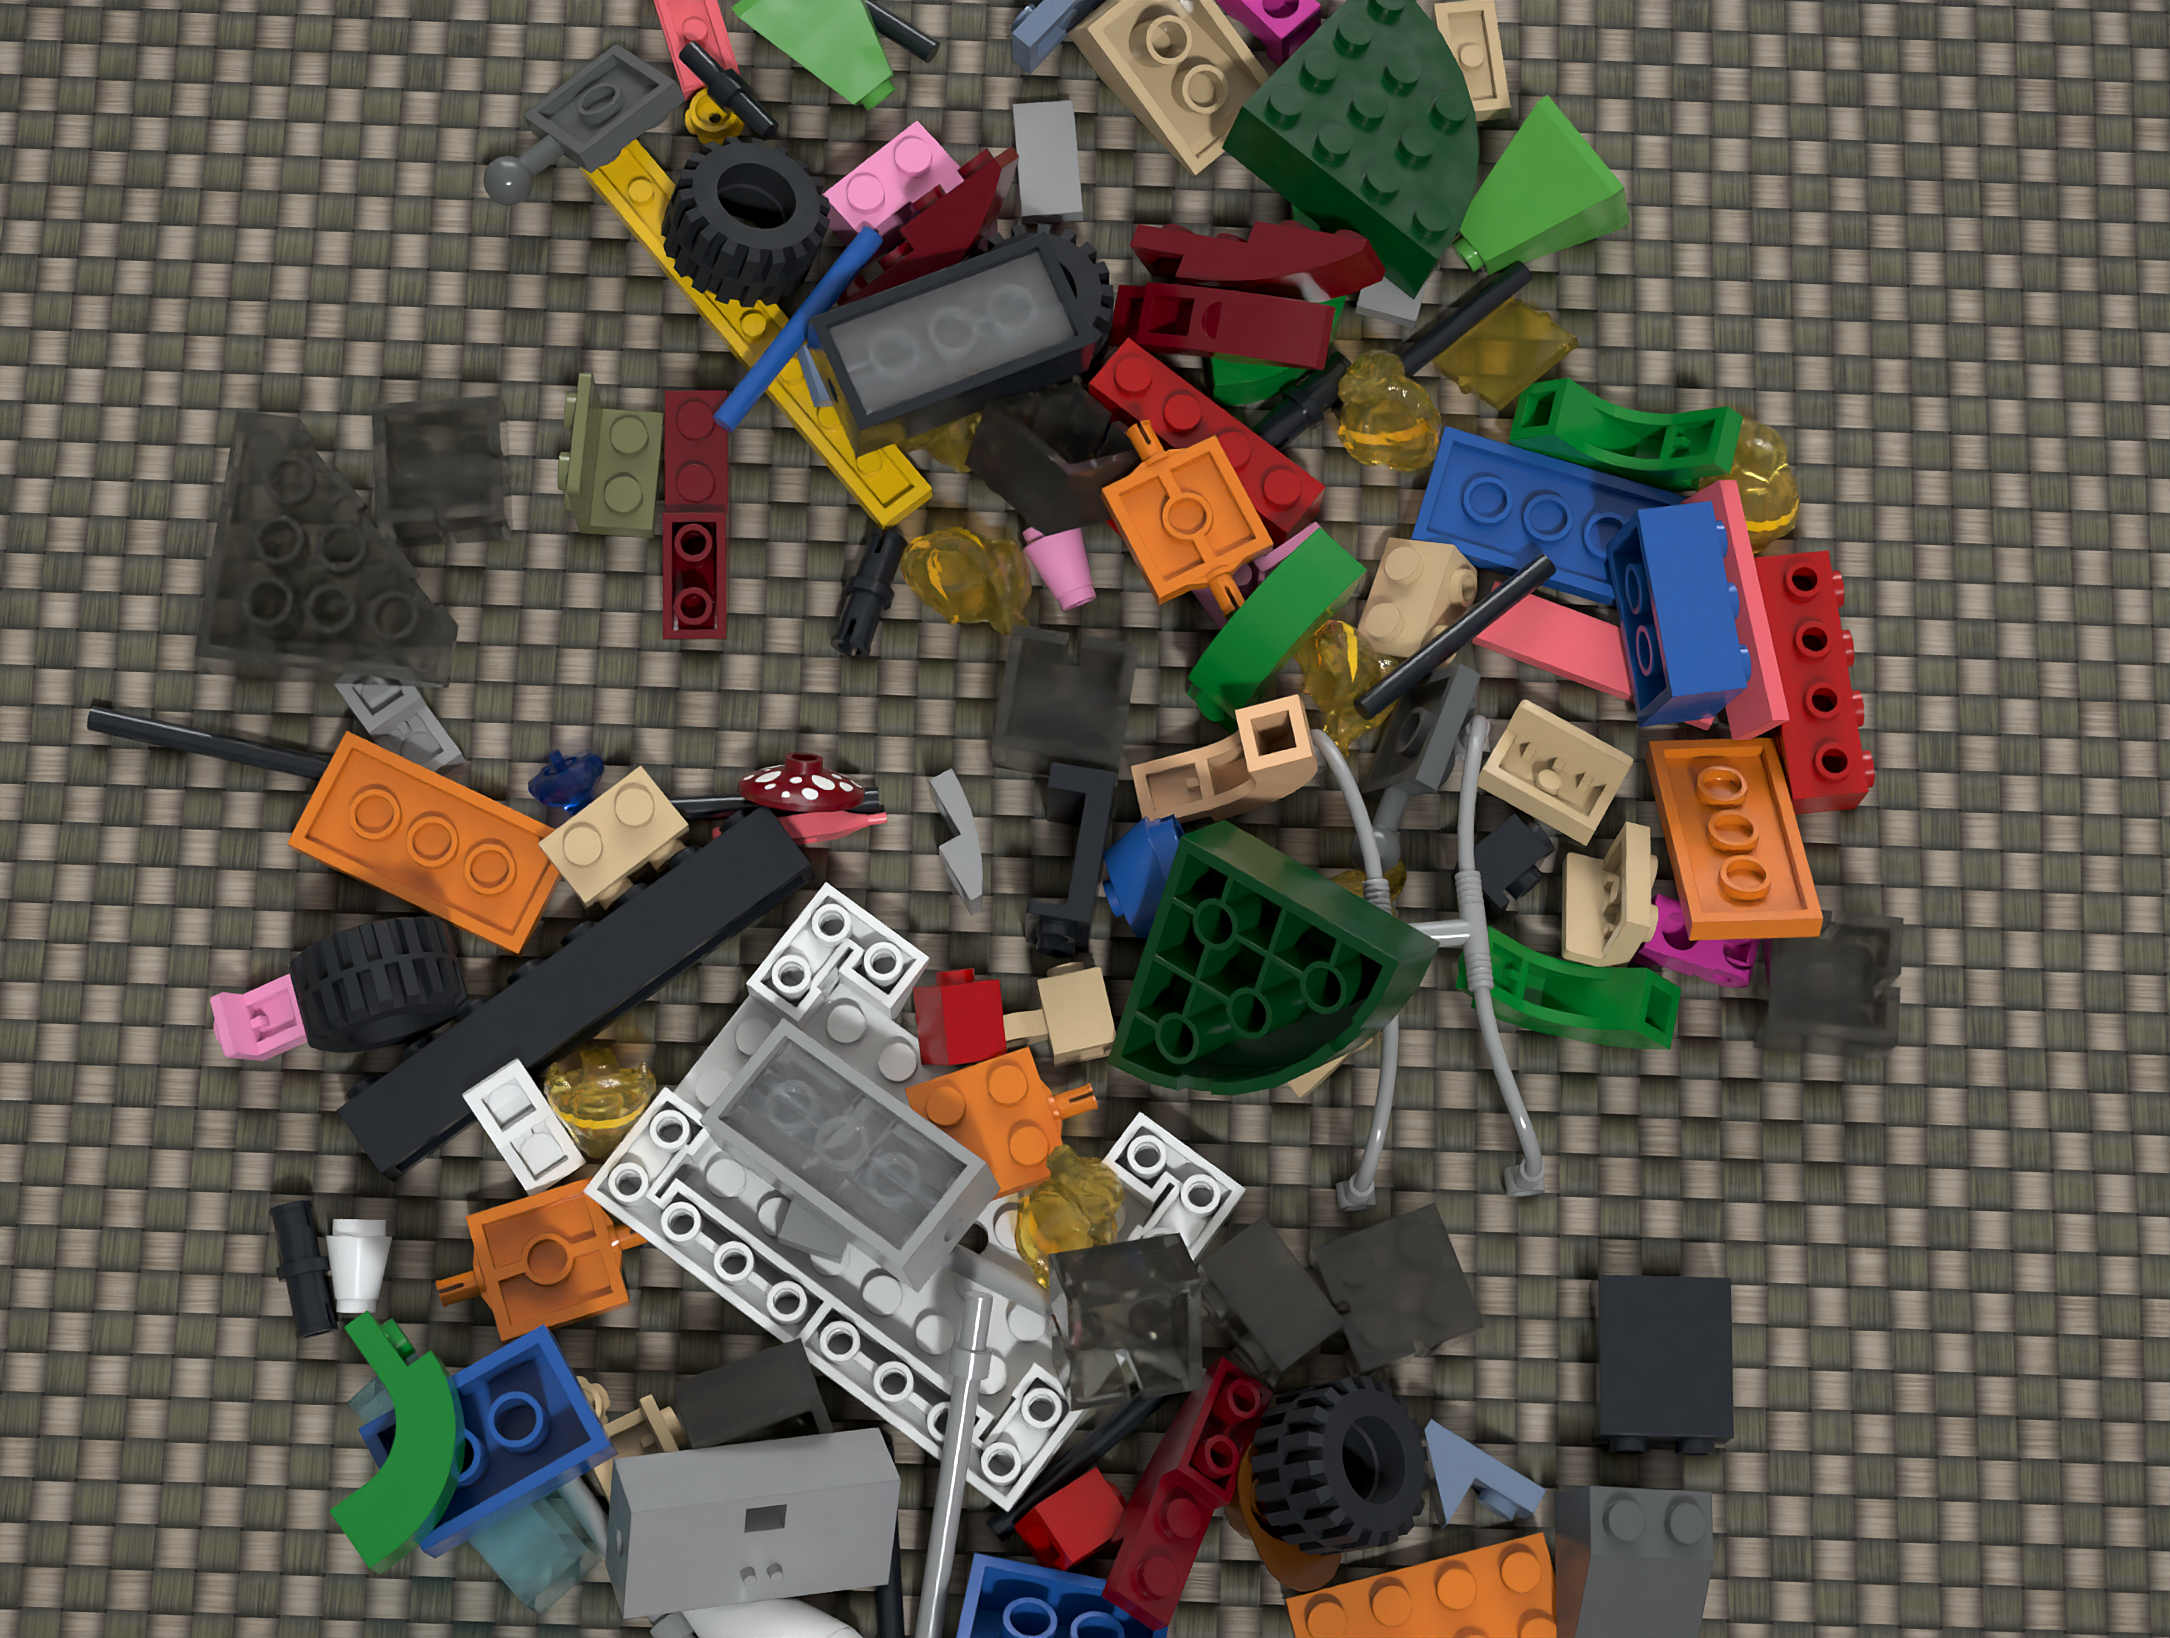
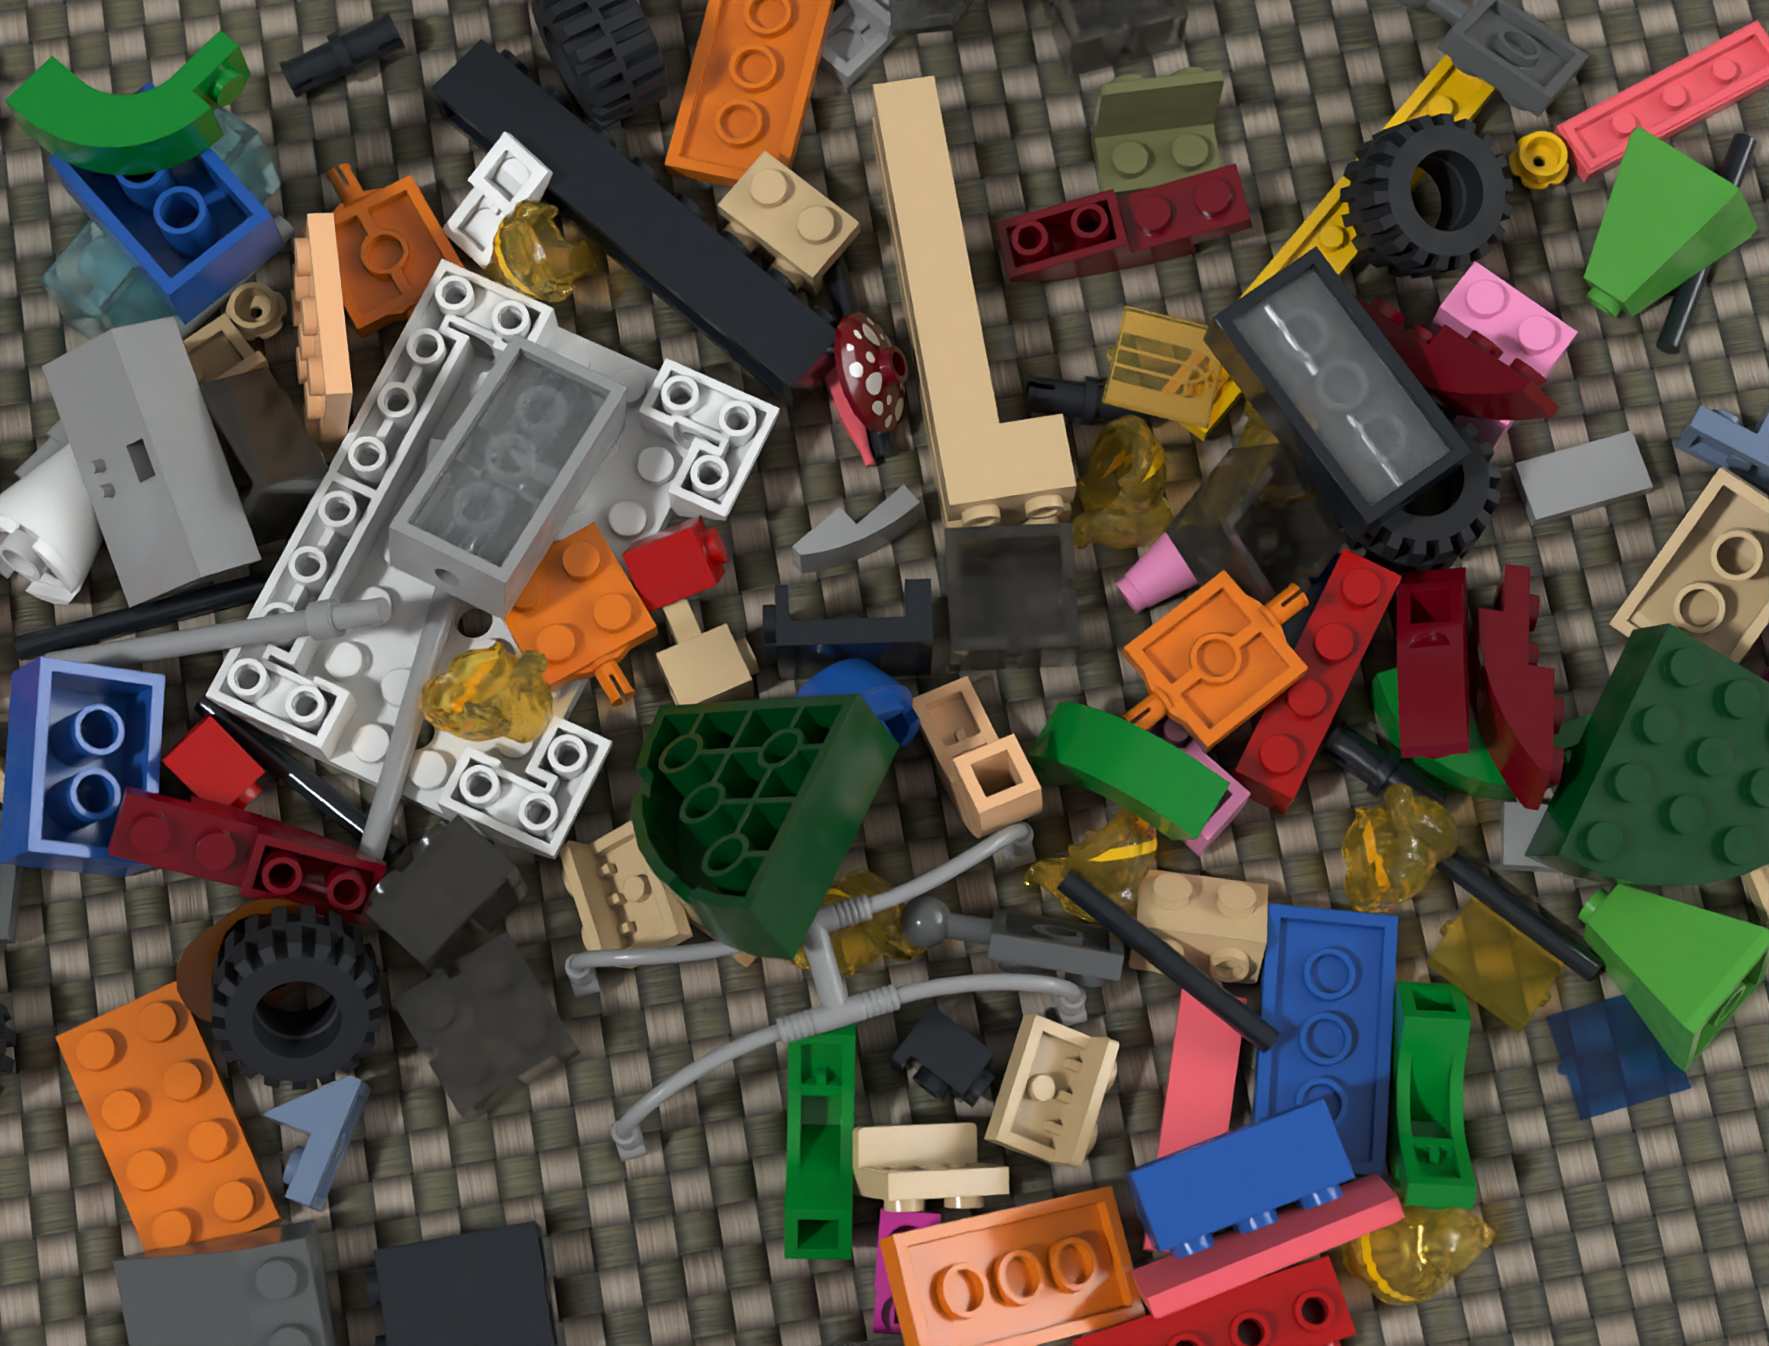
camera: 80 degrees right, 0 degrees up
white cone [326,1219,392,1313] -> none
clear blue piece [528,749,604,817] -> none
black bar [679,41,779,141] -> none
blue bar [712,226,883,433] -> none
clear smoke piece [1048,1232,1203,1411] -> none
none -> light nougat plate [290,213,353,463]
none -> tan bracket [559,820,693,969]
none -> tan brick [872,75,1077,549]
none -> clear yellow piece [1101,305,1226,429]
none -> clear blue piece [1546,994,1691,1121]

